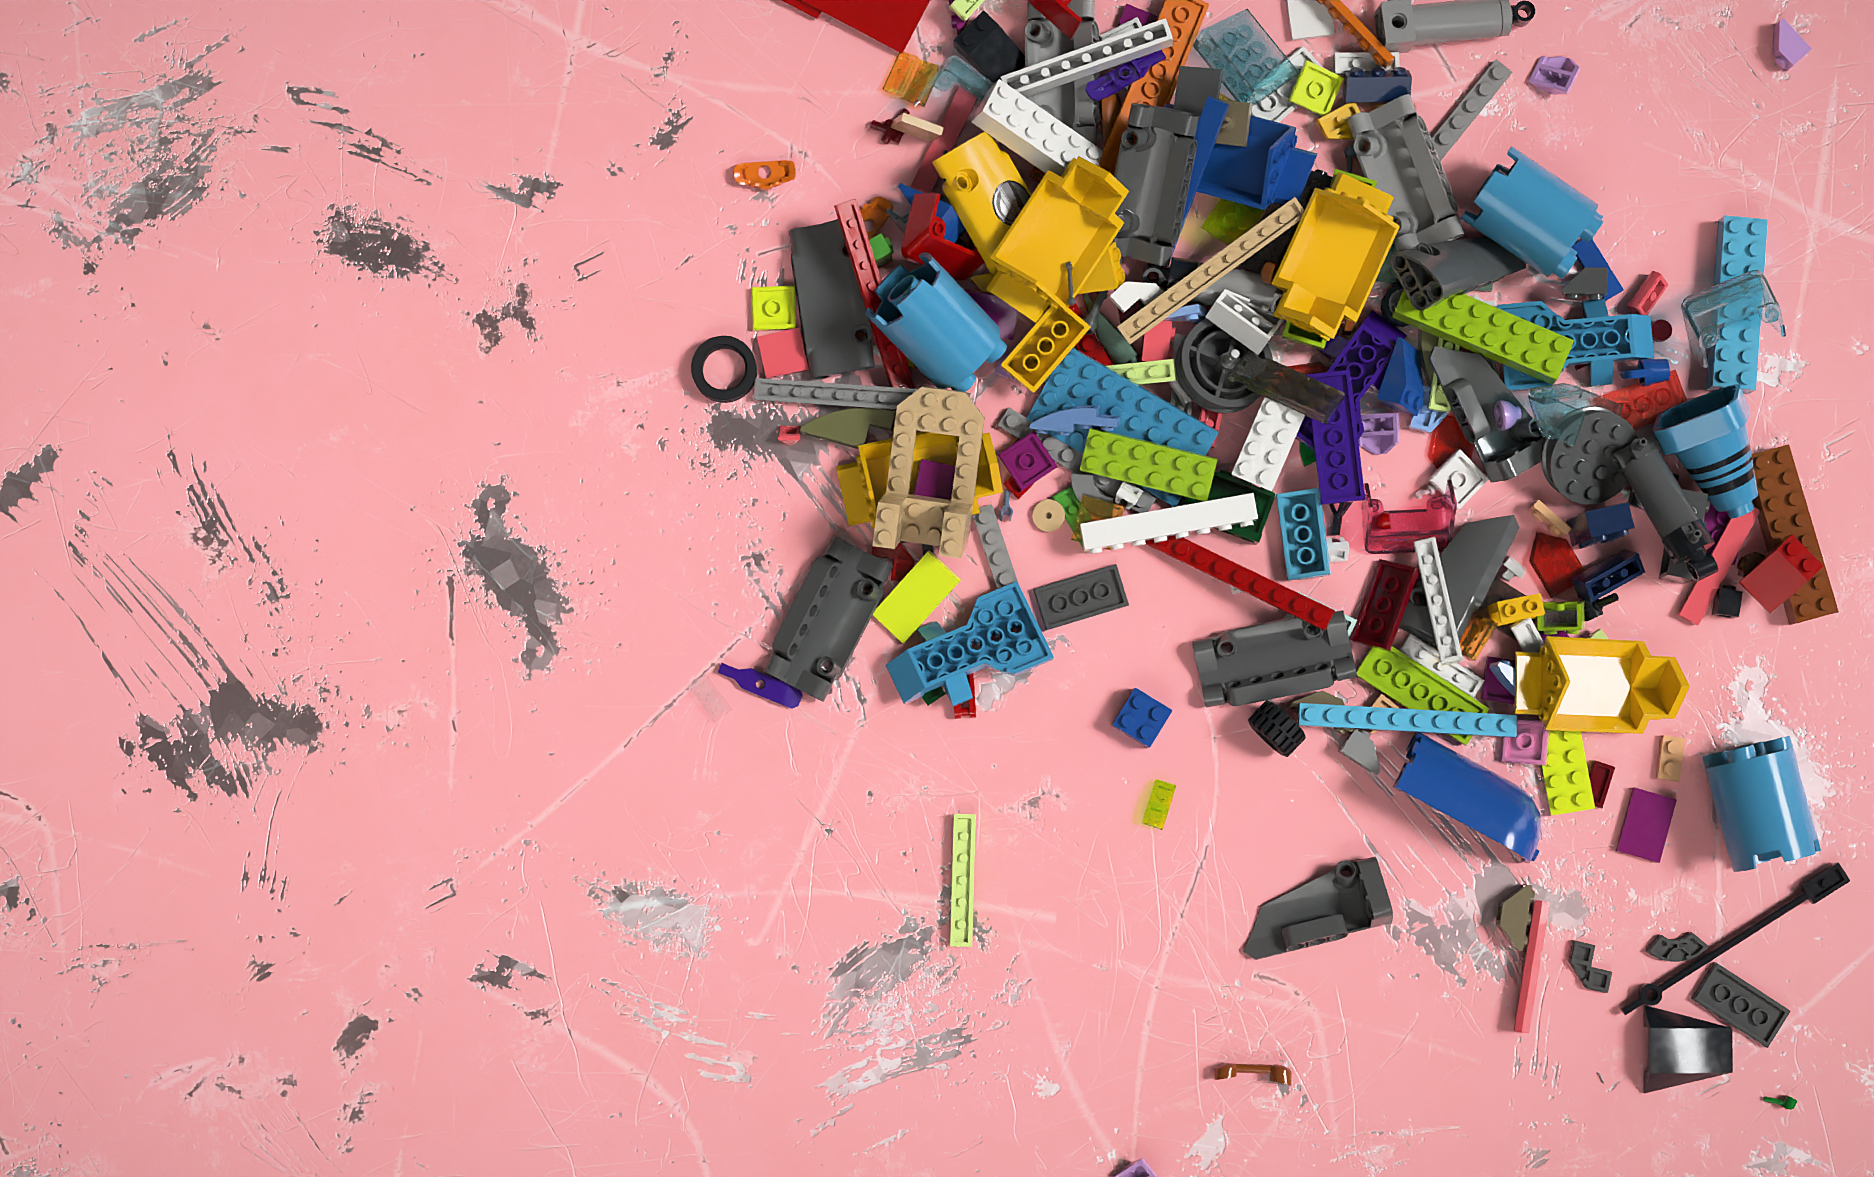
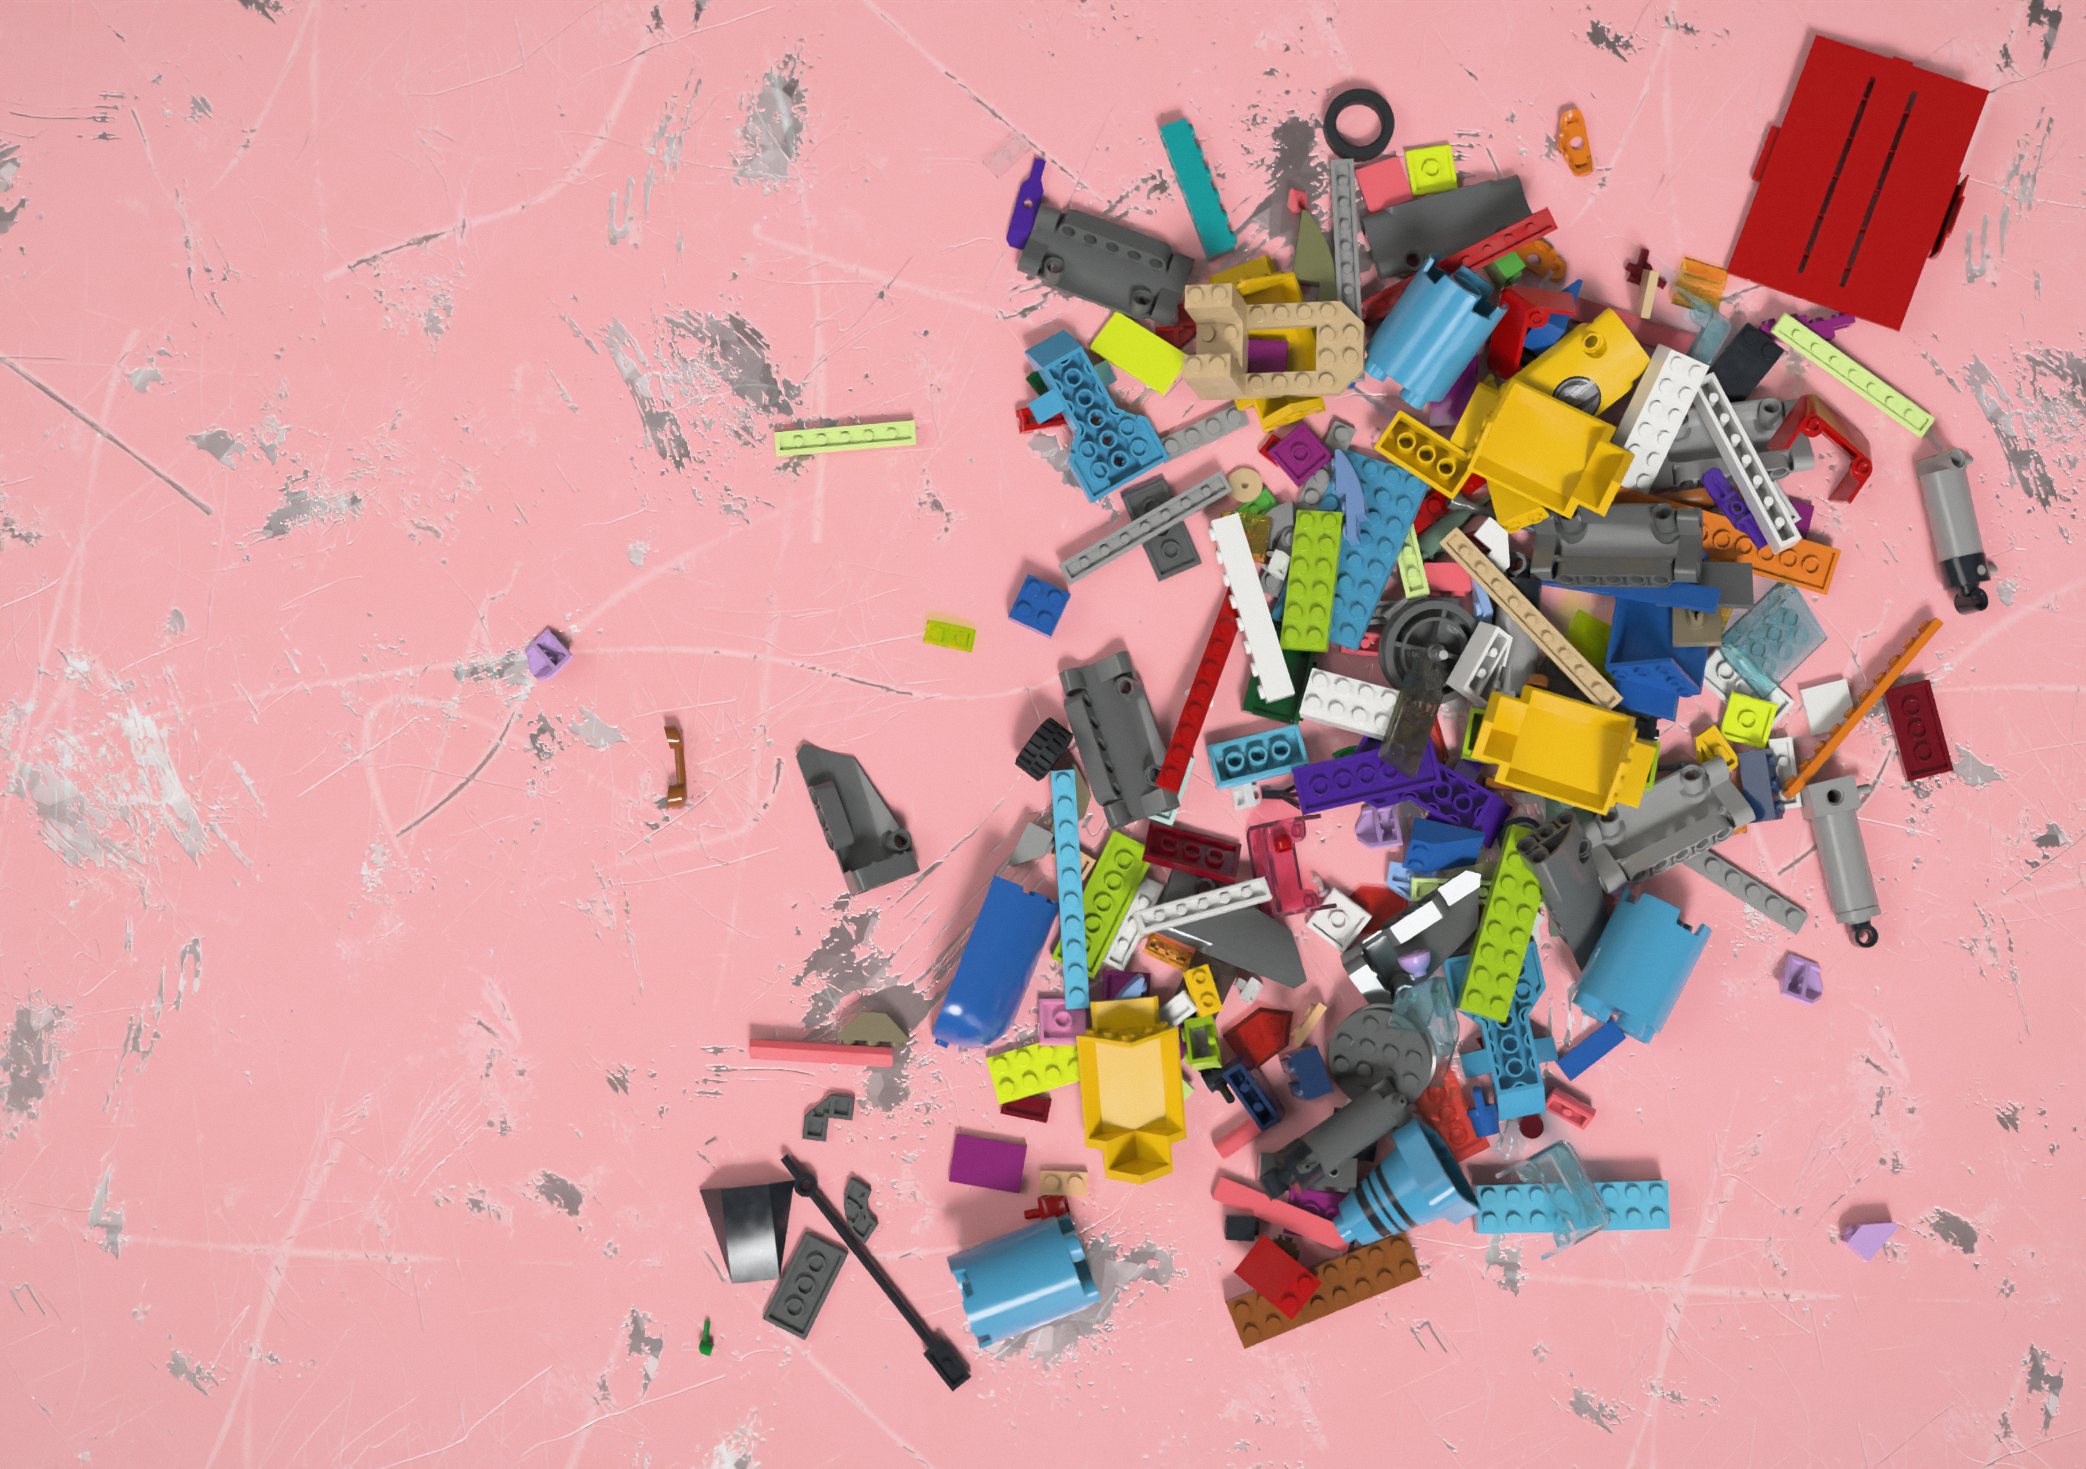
camera: 80 degrees right, 0 degrees up
sand blue hand [999,490,1013,522] -> none
dark grey hinge [1066,261,1076,306] -> none
dark grey slope [1562,267,1608,300] -> none
none -> red piece [1024,1195,1070,1220]
none -> light grey plate [1058,470,1233,586]
none -> teal brick [1158,118,1237,261]
none -> coral brick [1213,1117,1262,1160]

